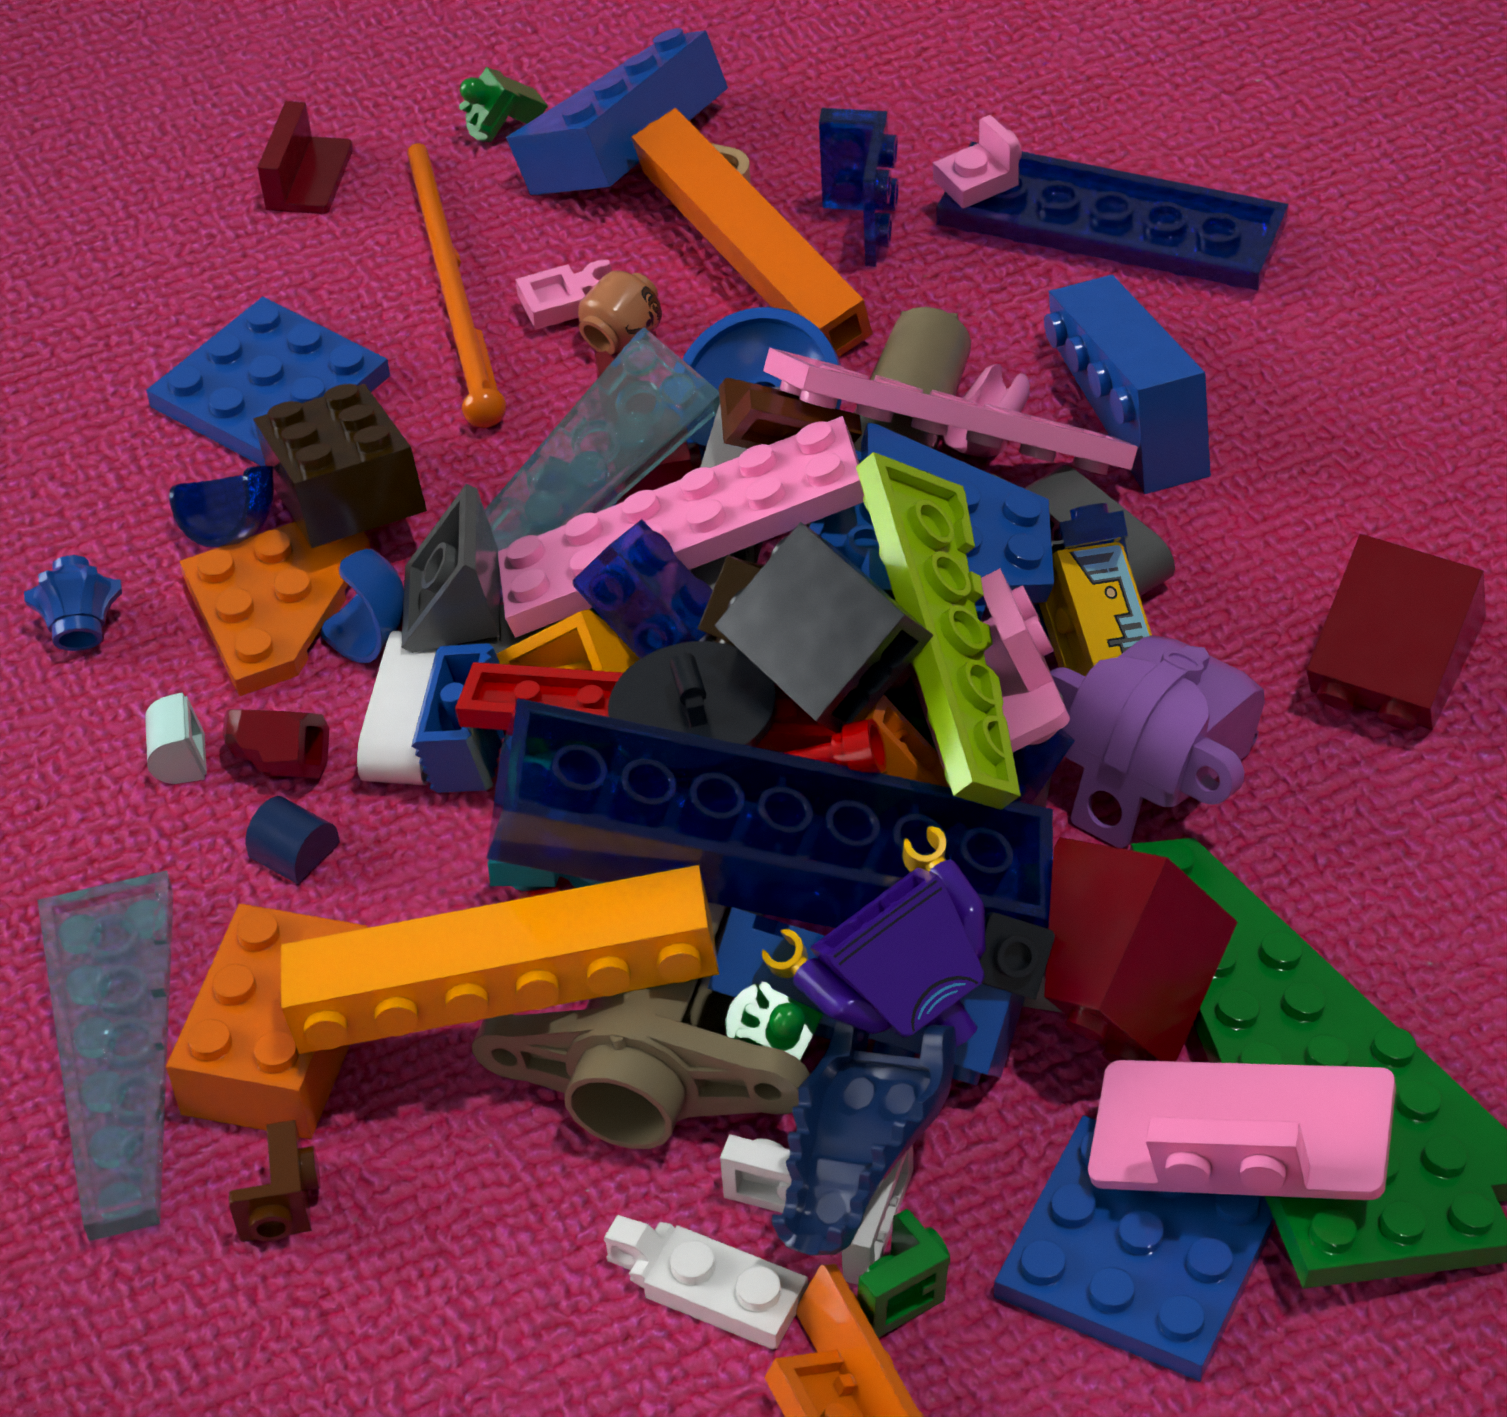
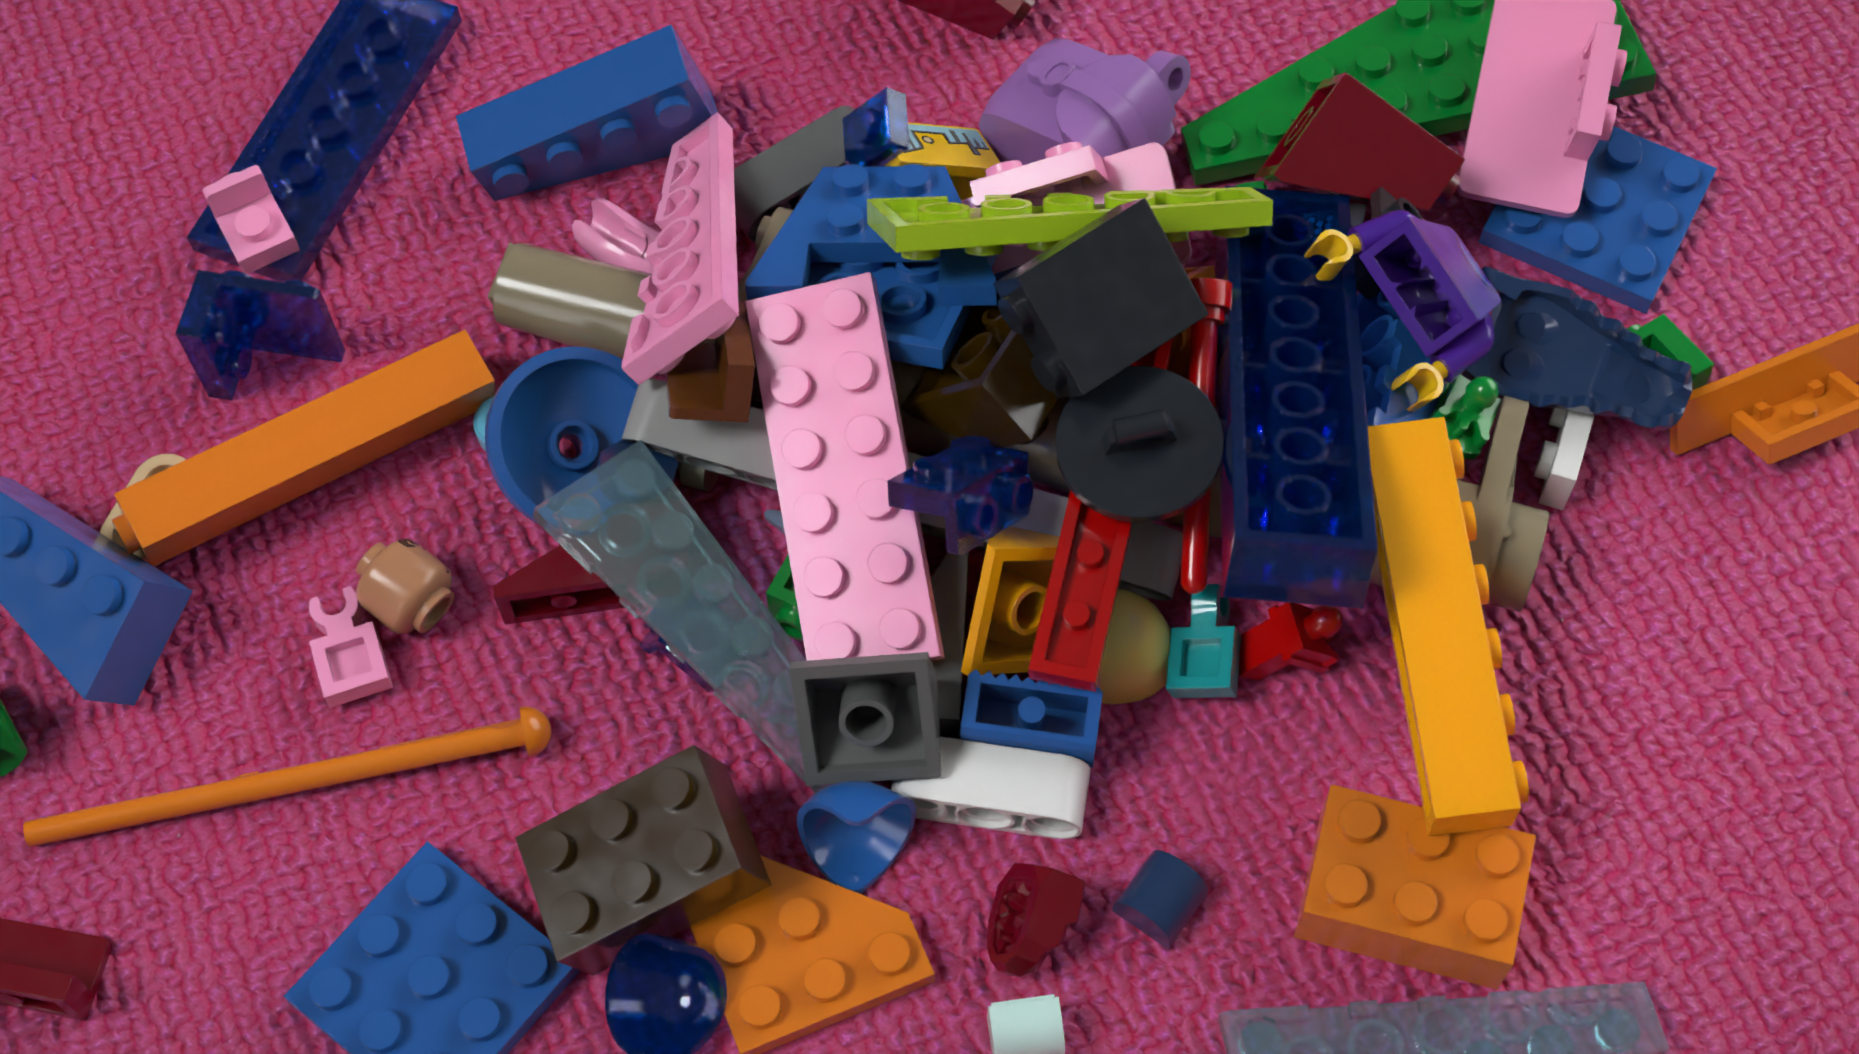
camera: 90 degrees left, 15 degrees up
reddish brown bracket [228,1120,321,1242] -> none
white hinge [604,1215,808,1350] -> none

